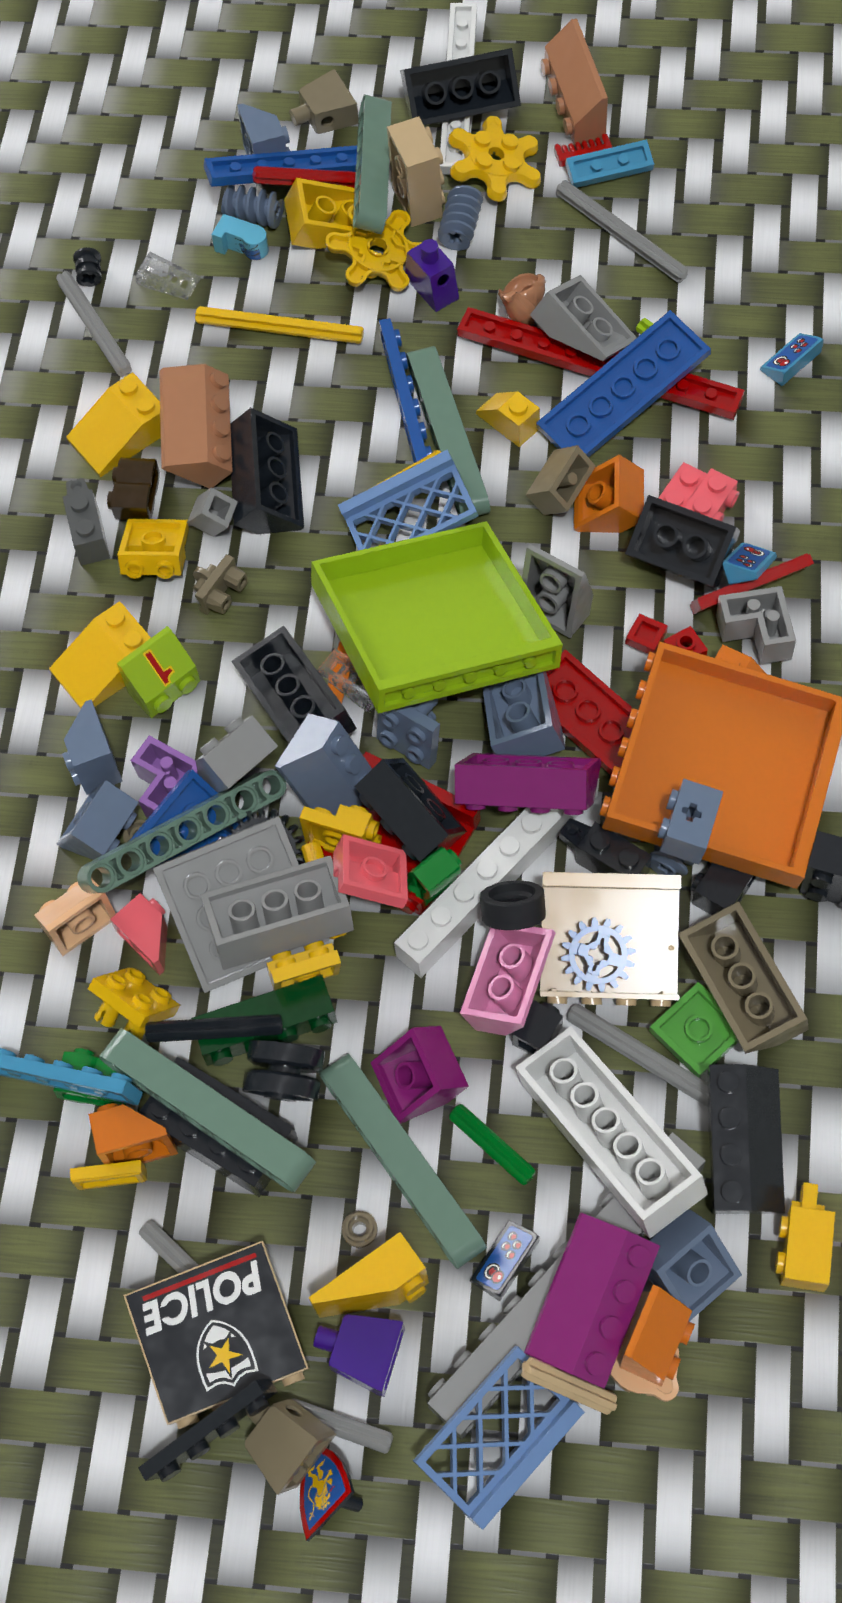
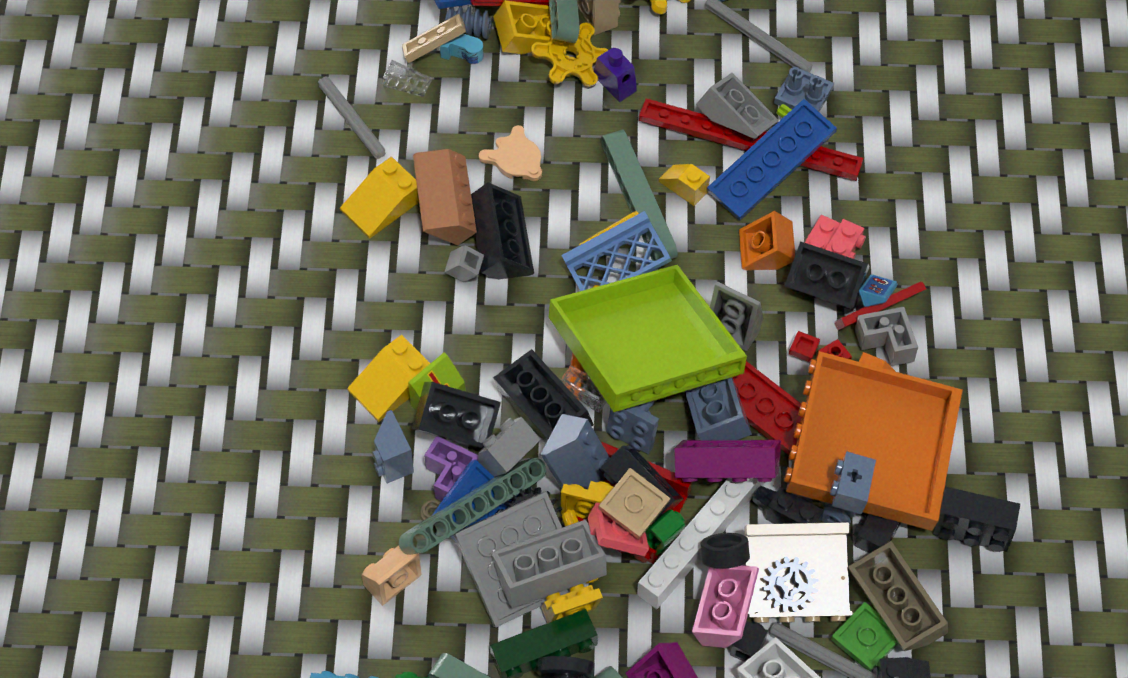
camera: 10 degrees left, 5 degrees down
sand blue slope [56,780,139,860] -> none
dark grey hinge [63,478,110,566] -> none
black bush [73,247,102,287] -> none
yellow plate [88,967,180,1040] -> none
dark brown brick [107,457,160,520] -> none
coral slope [110,893,168,976] -> none
yellow plate [117,519,189,579] -> none
black axle [145,1014,283,1043] -> none
dark tan hips [193,554,248,615] -> none
yellow axle [195,306,364,344] -> none
blue plate [379,318,432,463] -> none
sand blue piece [438,185,483,251] -> none
nougat hair [498,273,546,326] -> none
dark tan brick [526,445,596,515] -> none
slope [760,333,824,386] -> none
none -> tan tile [402,14,466,63]
none -> black brick [412,382,501,449]
none -> light nougat tile [479,125,542,181]
none -> tan plate [598,468,671,540]
none -> sand blue plate [774,66,834,112]

